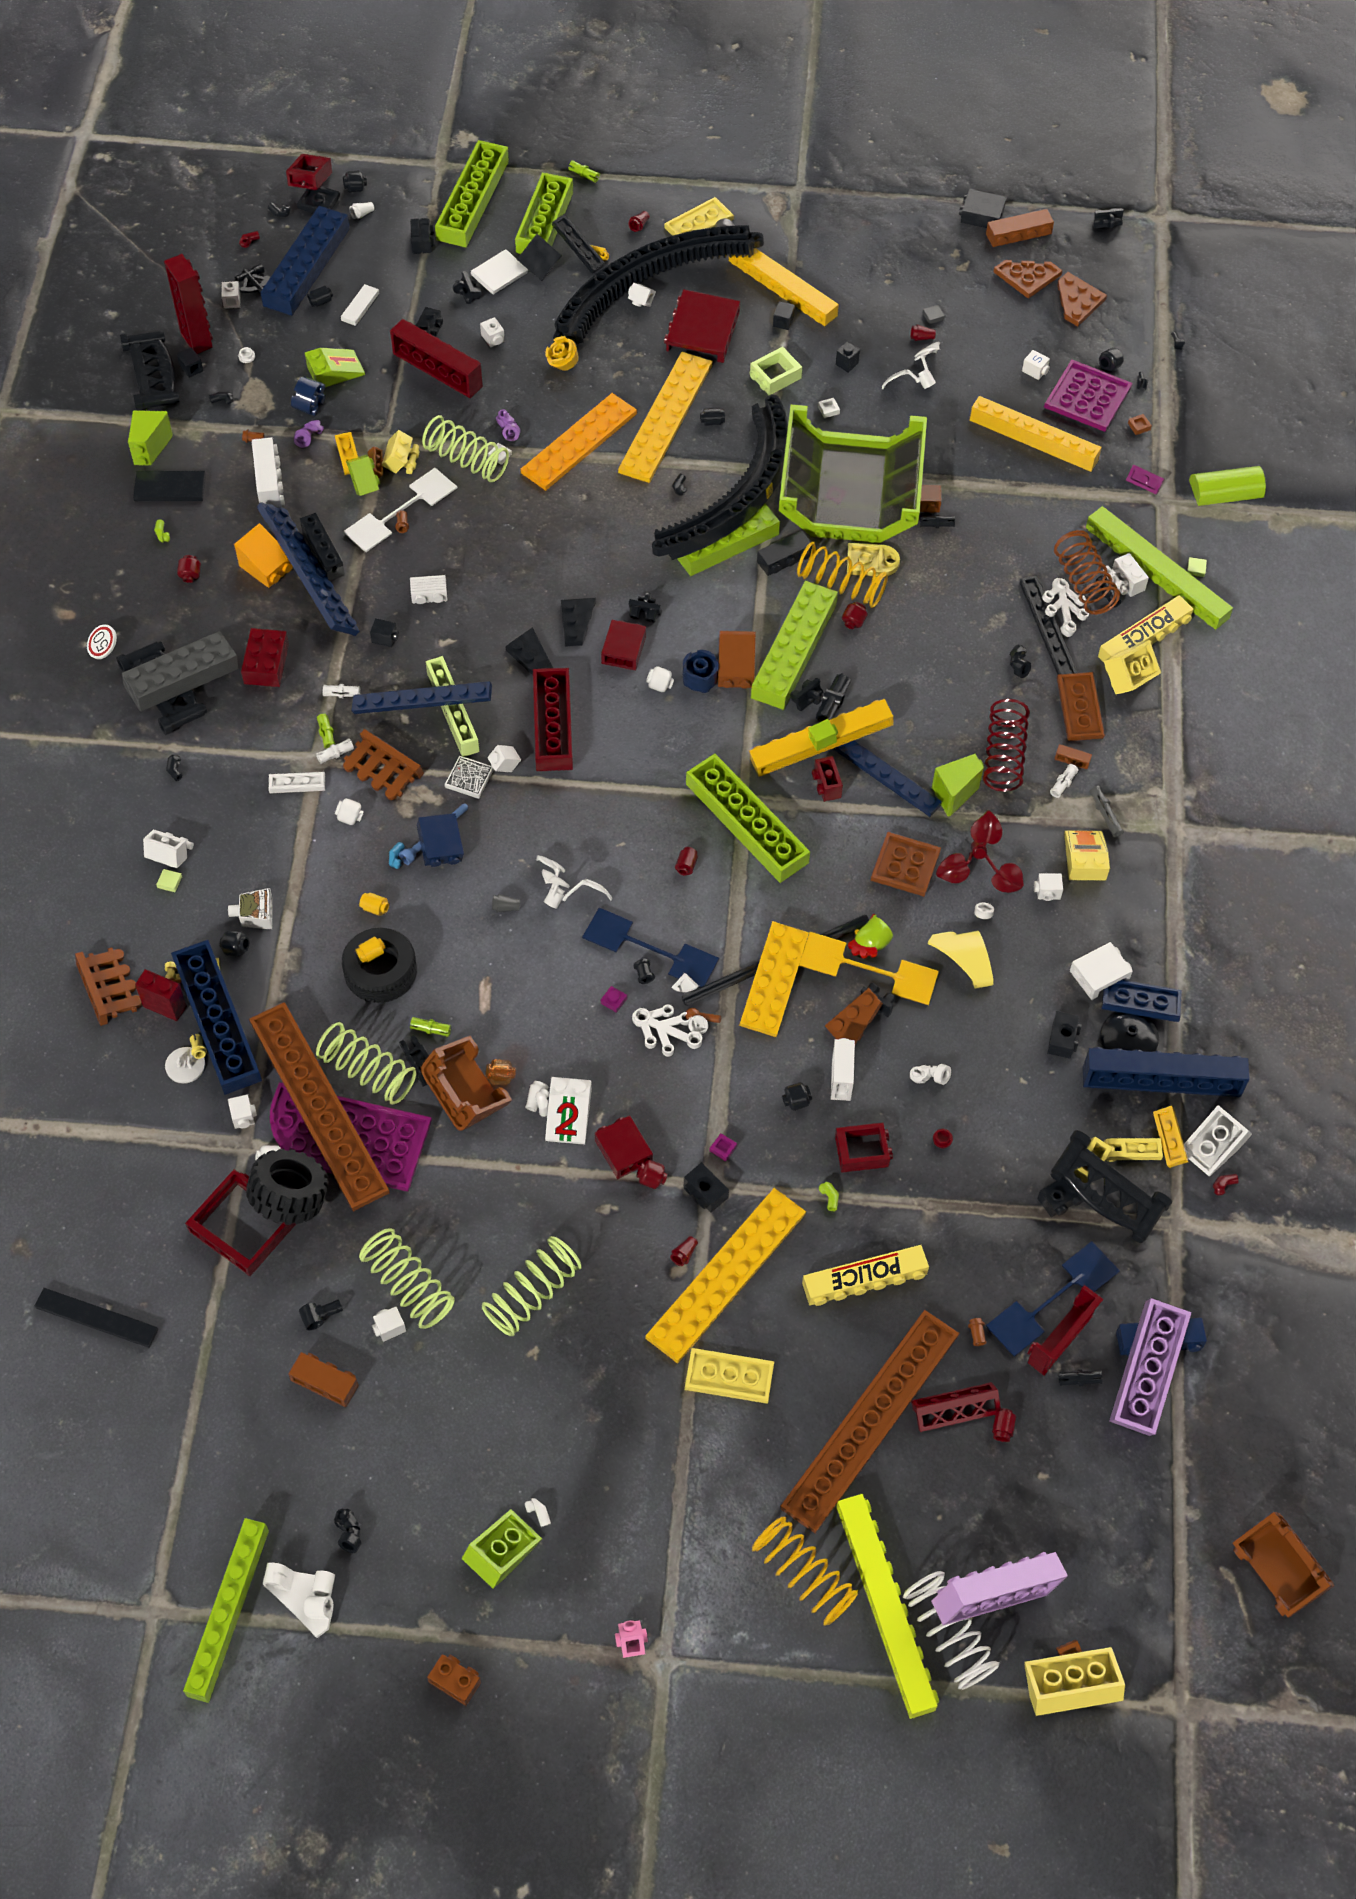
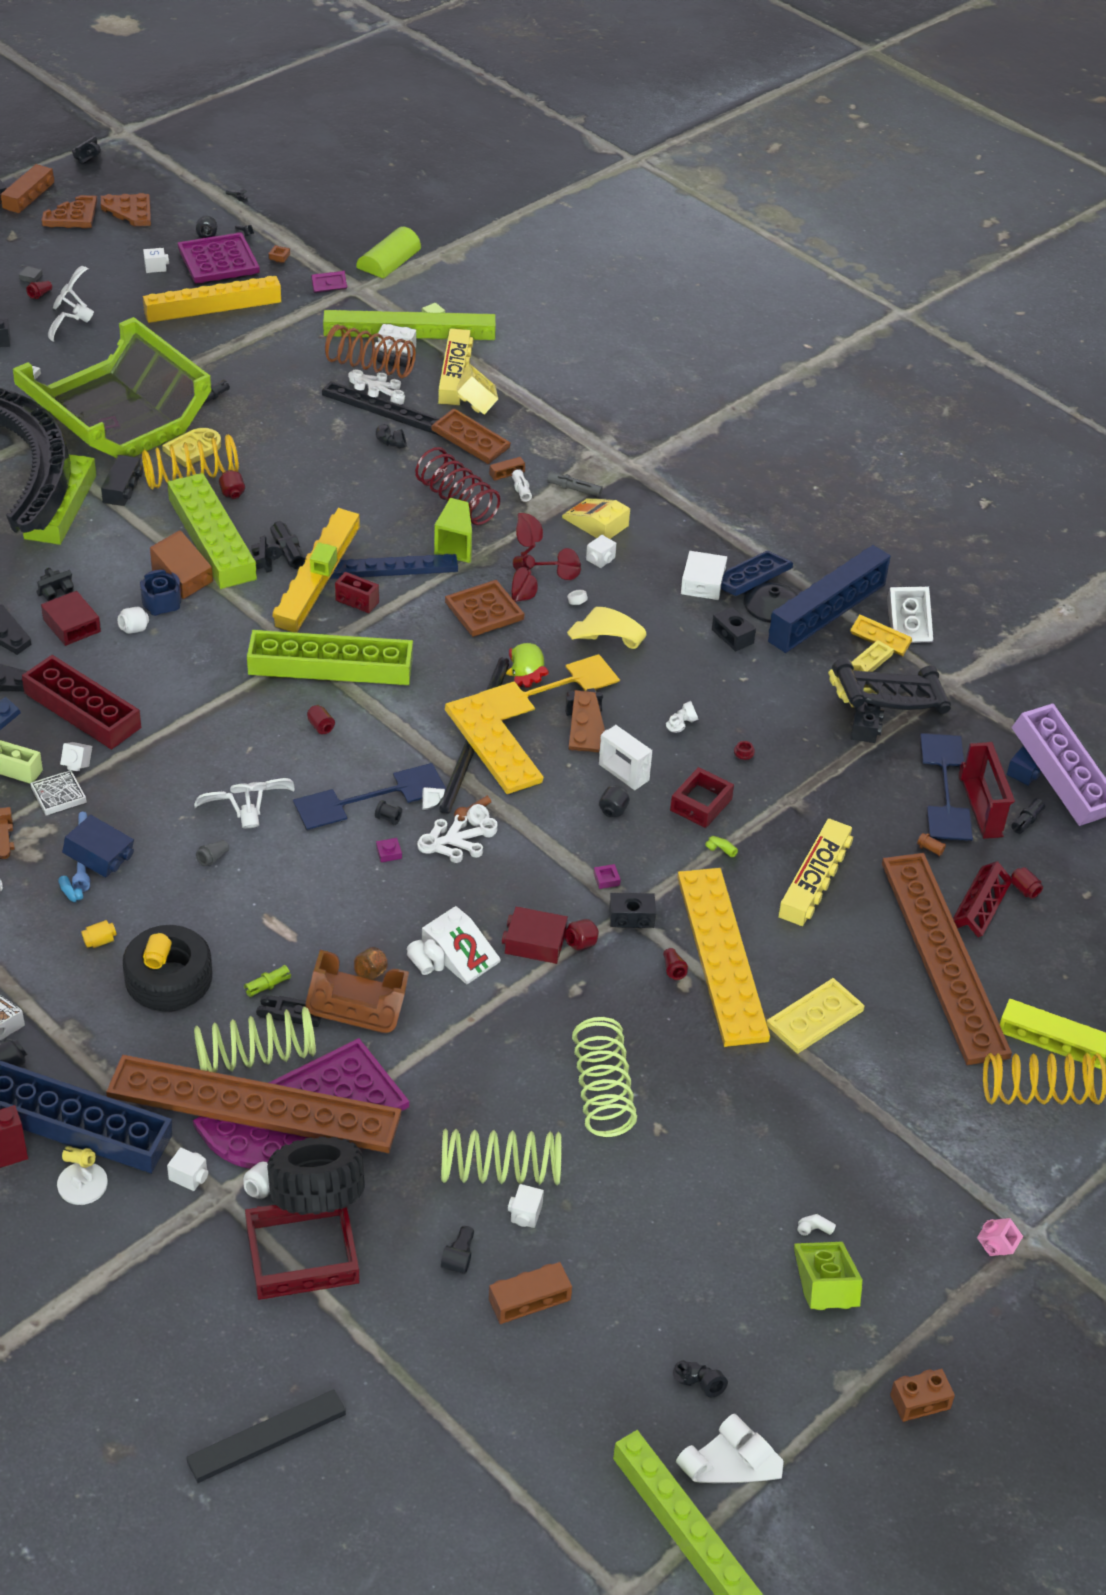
camera: 50 degrees left, 15 degrees down
dark red arm [1213,1174,1238,1195] -> none

